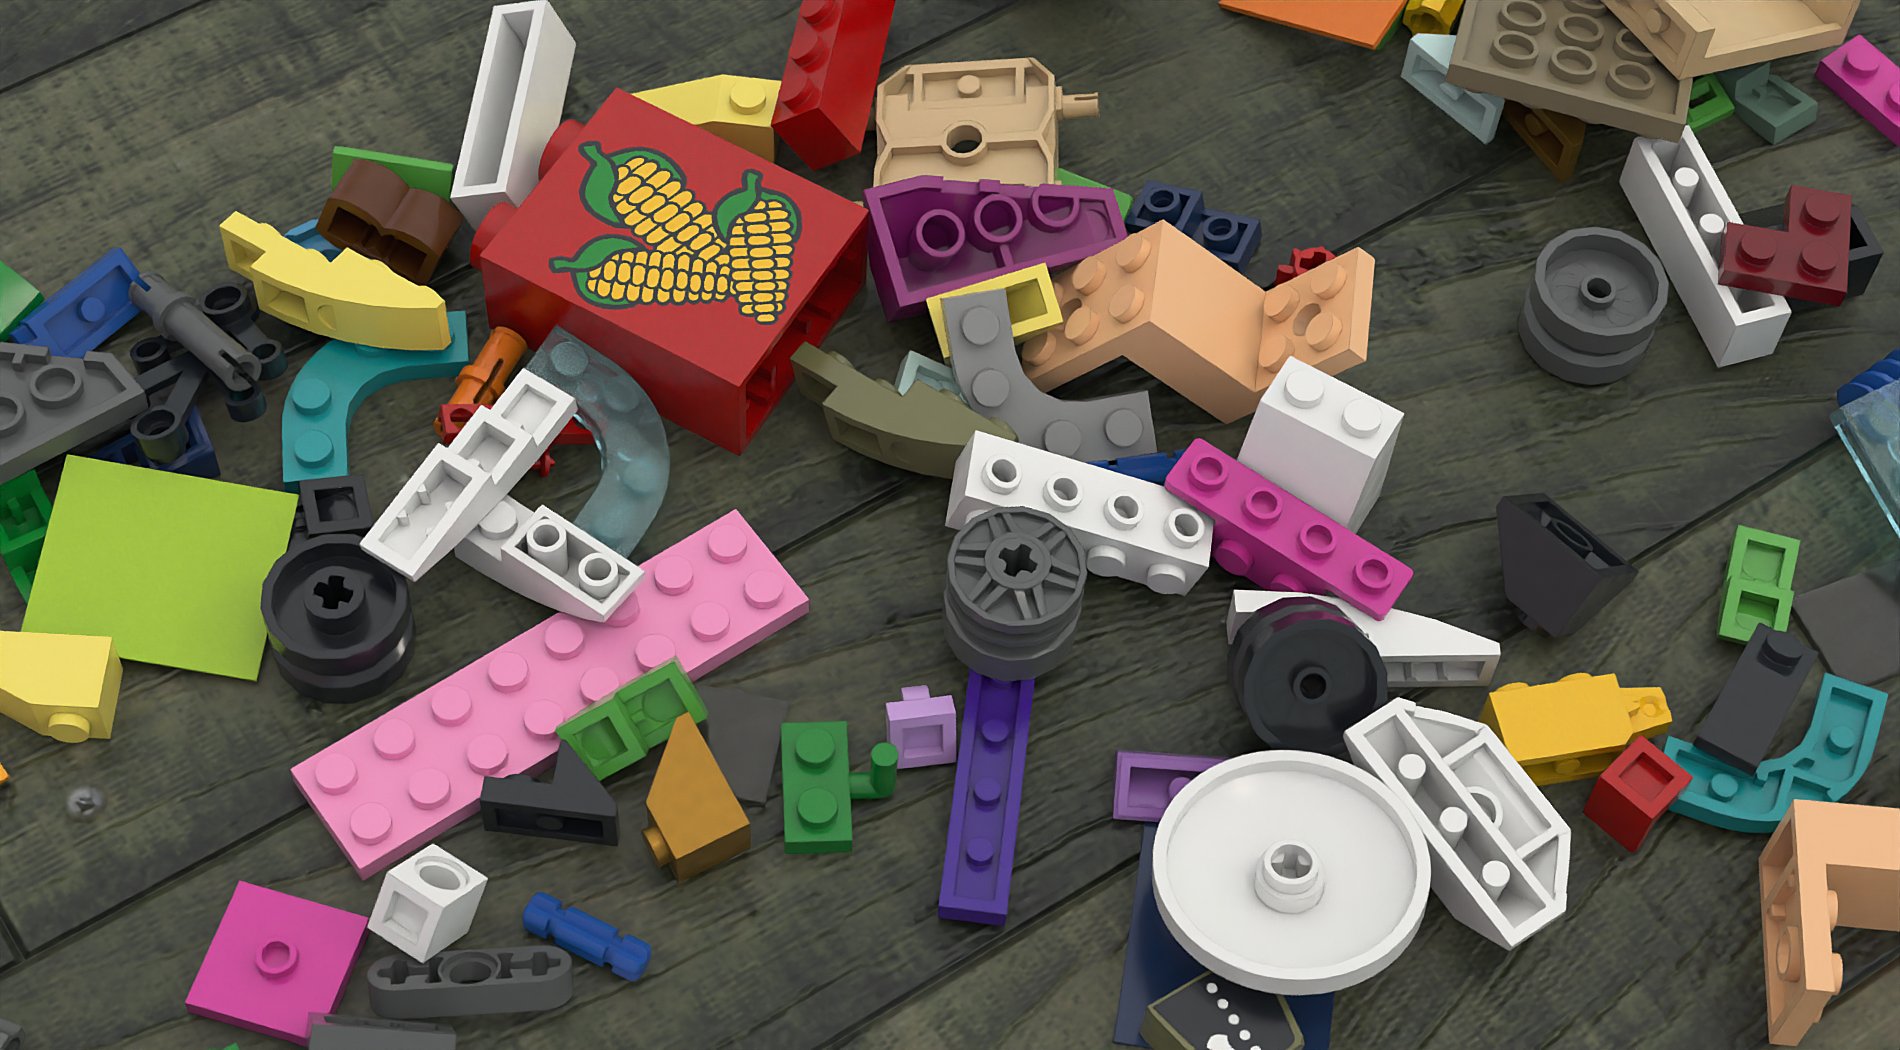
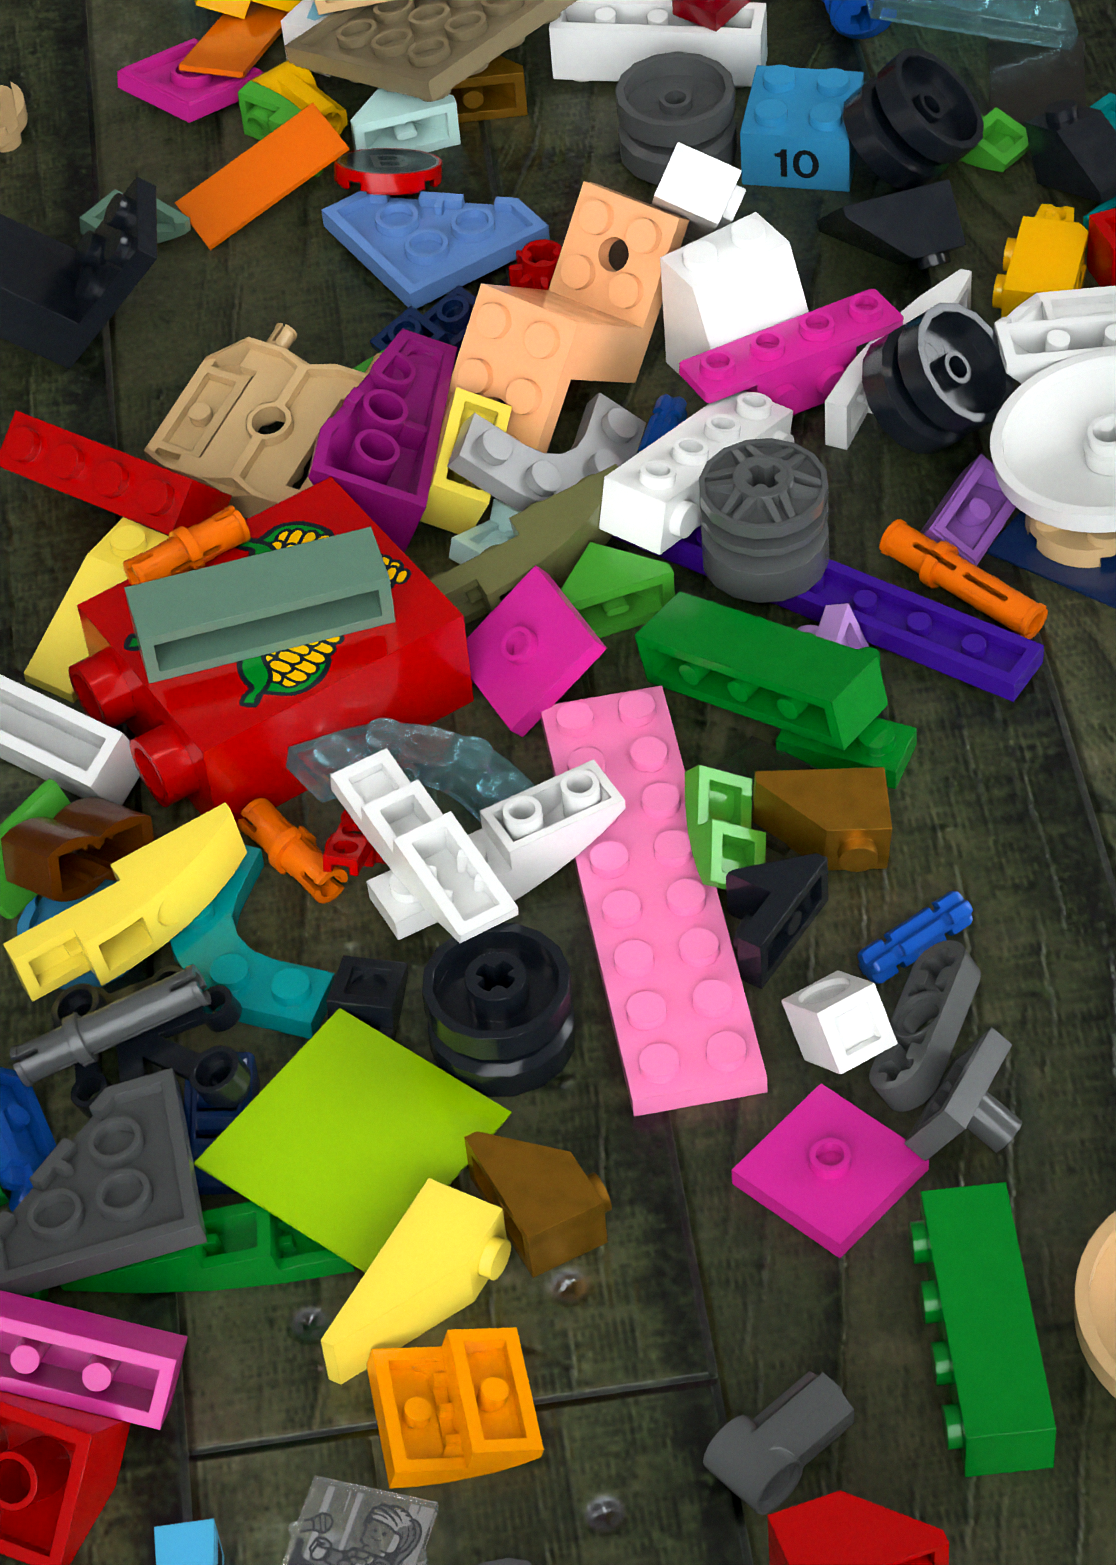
camera: 55 degrees left, 10 degrees down
none -> orange pin [123,505,251,586]
none -> sand green brick [124,527,396,684]
none -> medium blue plate [321,191,550,309]
none -> tile [334,148,442,195]
none -> pearl gold slope [464,1131,612,1278]
none -> dark pink plate [466,565,607,737]
none -> bright green slope [561,542,675,638]
none -> green brick [634,591,888,751]
none -> white brick [651,142,746,241]
none -> dark azure brick [740,65,864,192]
none -> black wheel [843,48,984,191]
none -> orange pin [879,519,1048,640]

